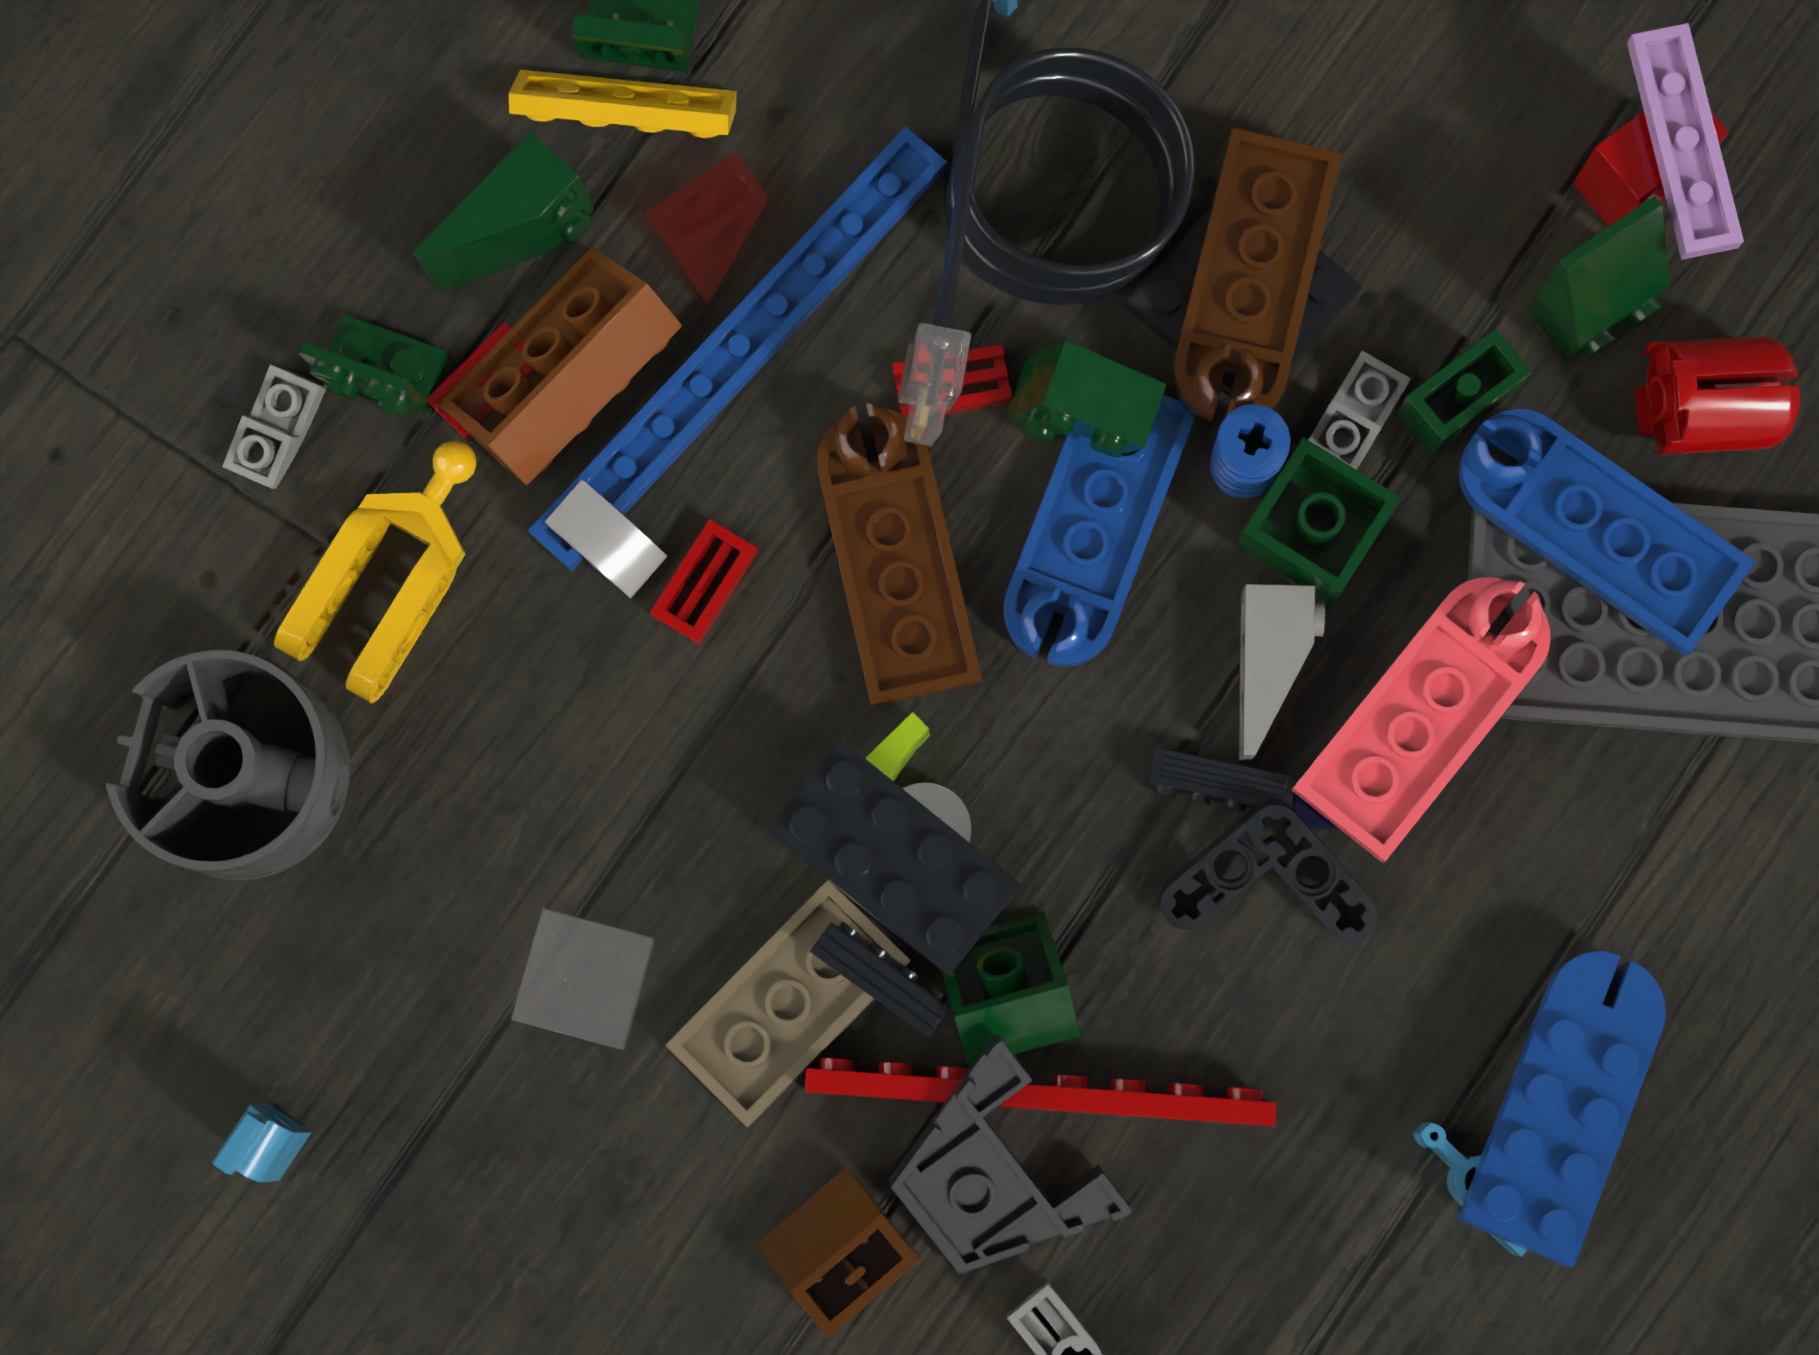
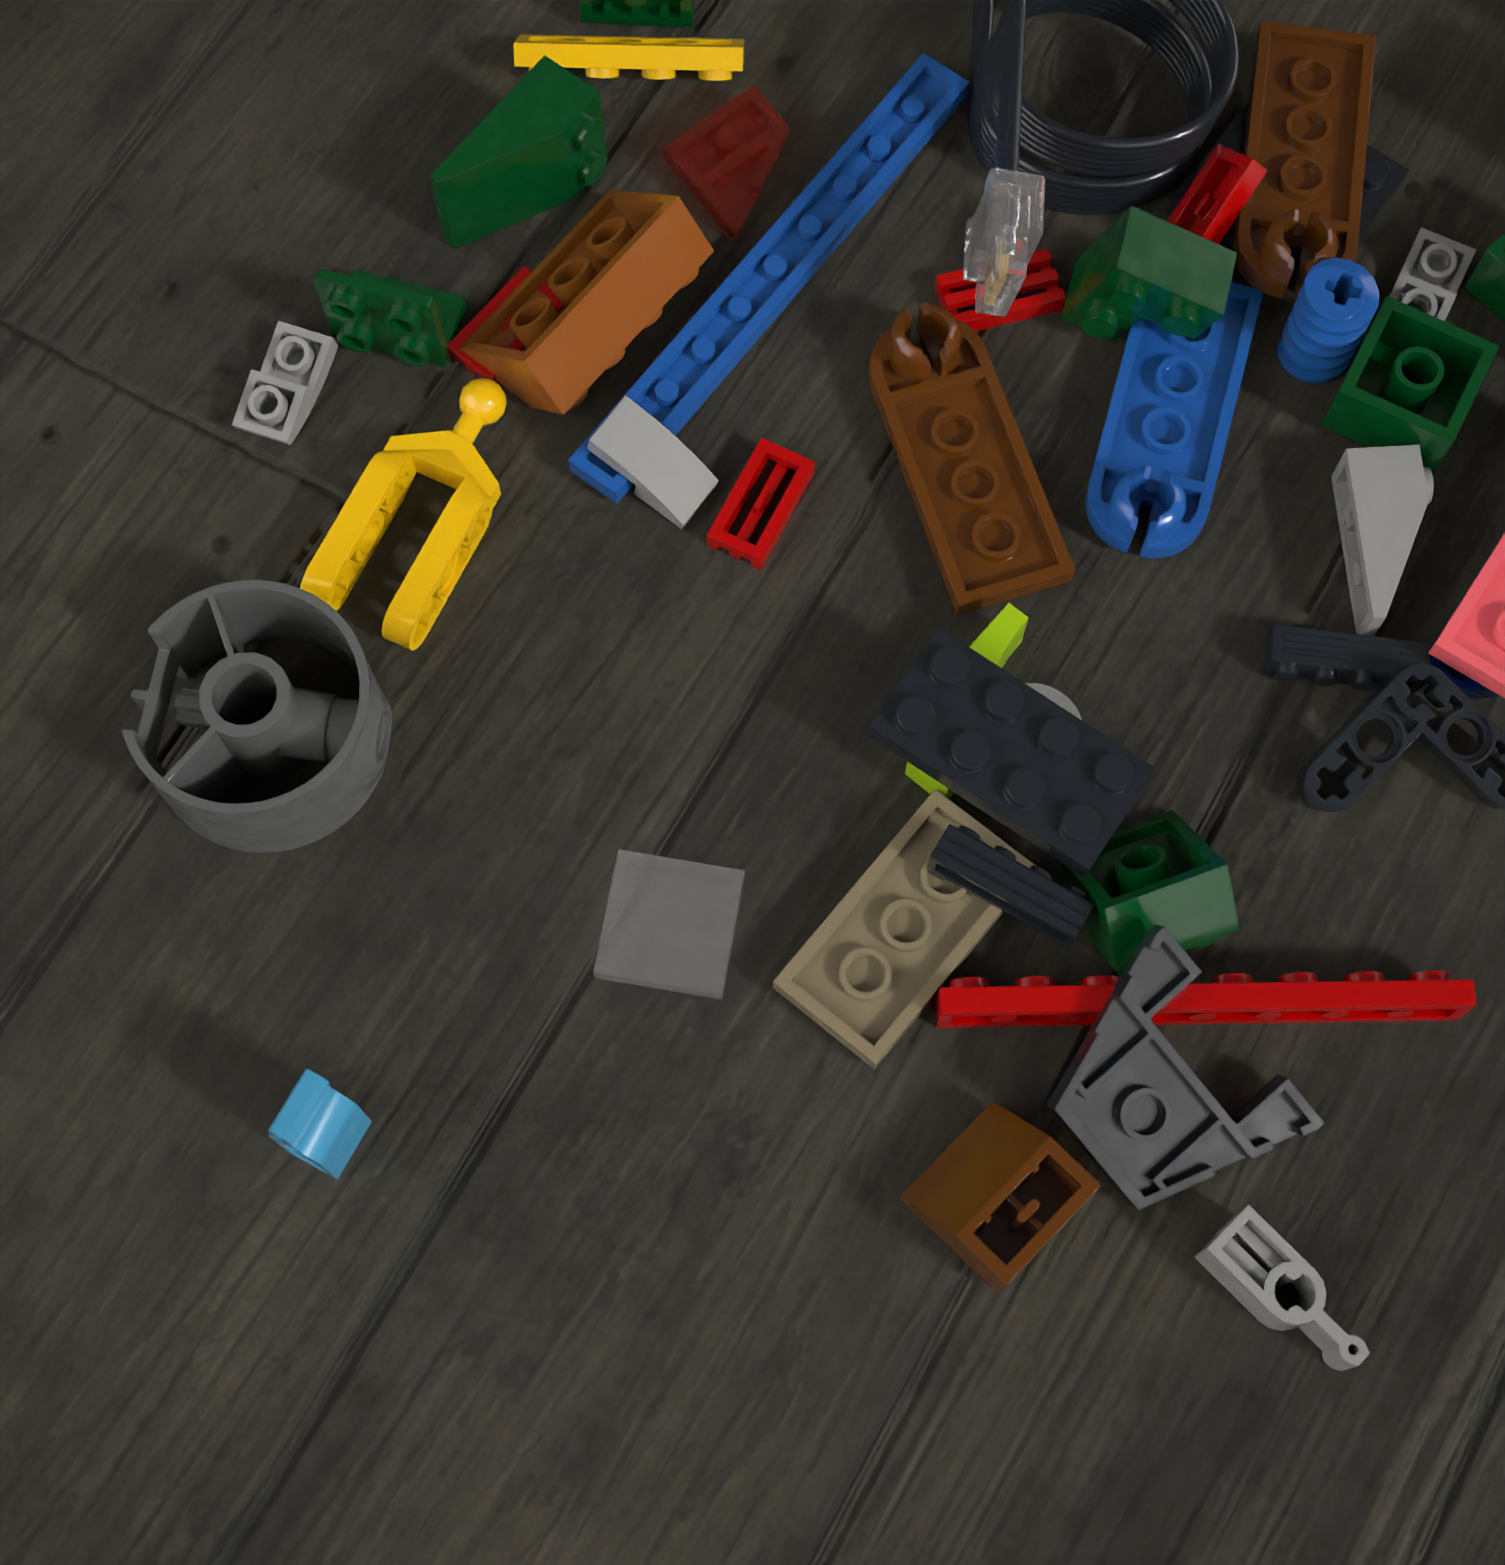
camera: 15 degrees left, 10 degrees down
none -> red tile [1167,143,1268,244]

